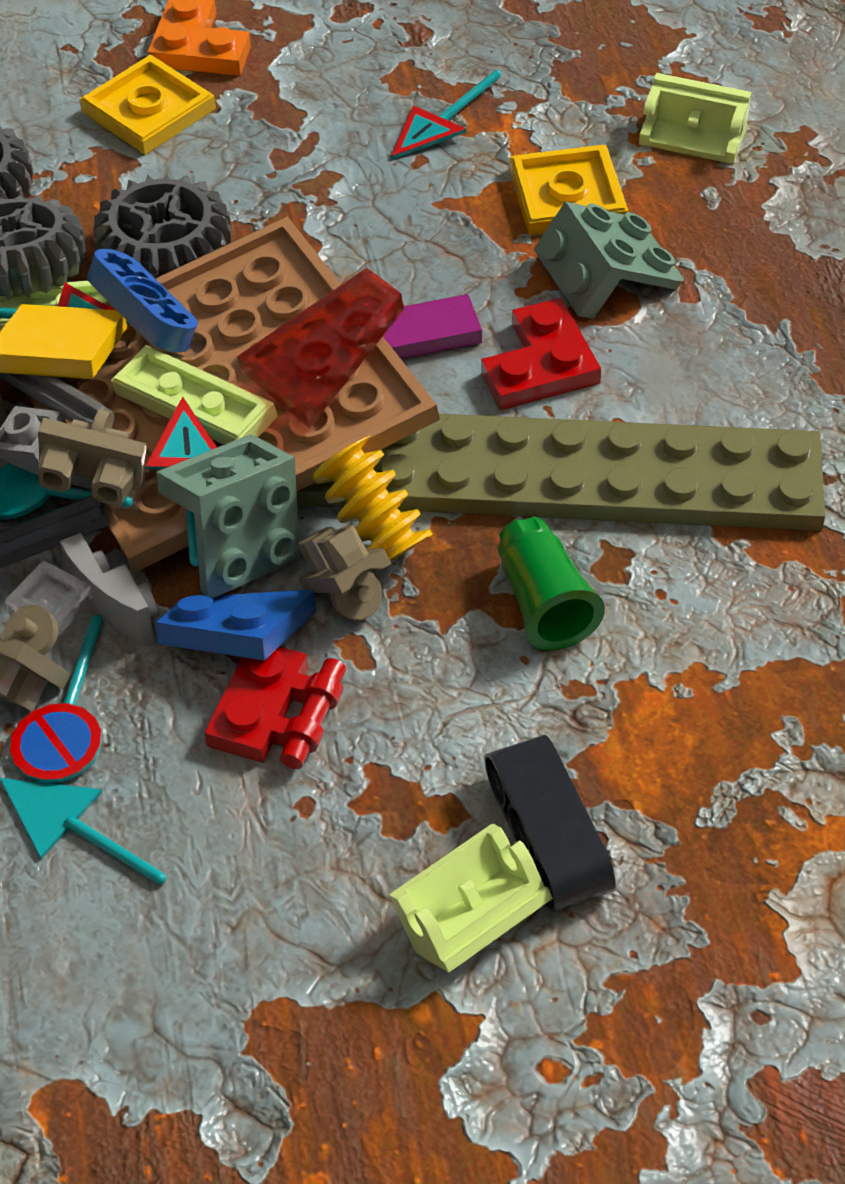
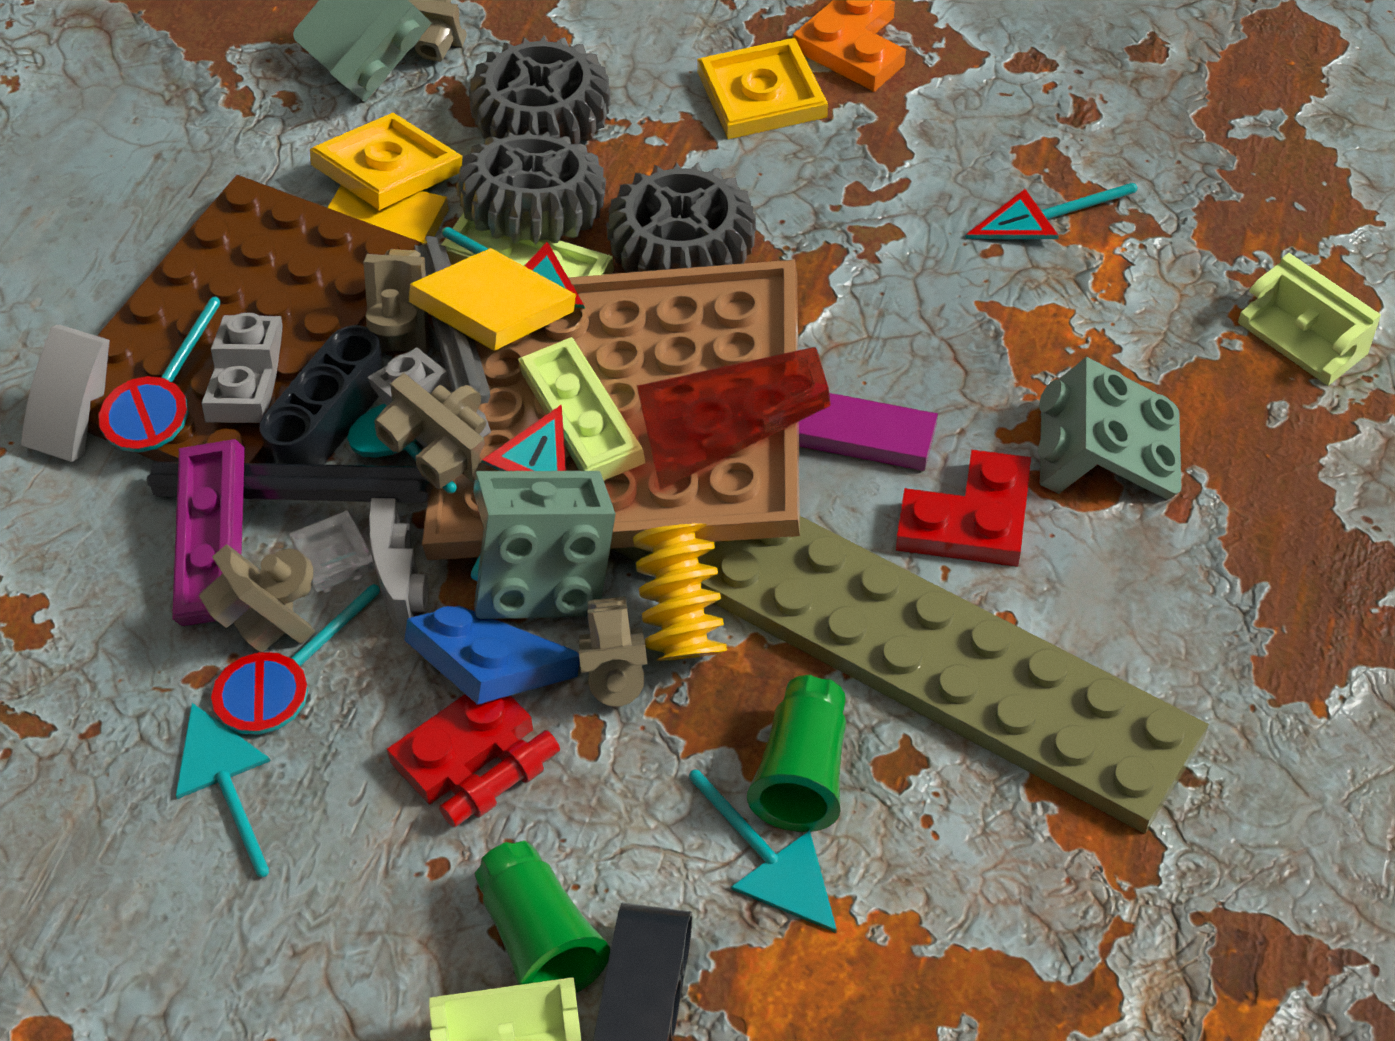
camera: 30 degrees right, 0 degrees up
blue beam [87,249,198,352] -> none
yellow tile [509,144,628,236] -> none
none -> green plant [474,840,610,993]
none -> teal piece [689,769,837,933]

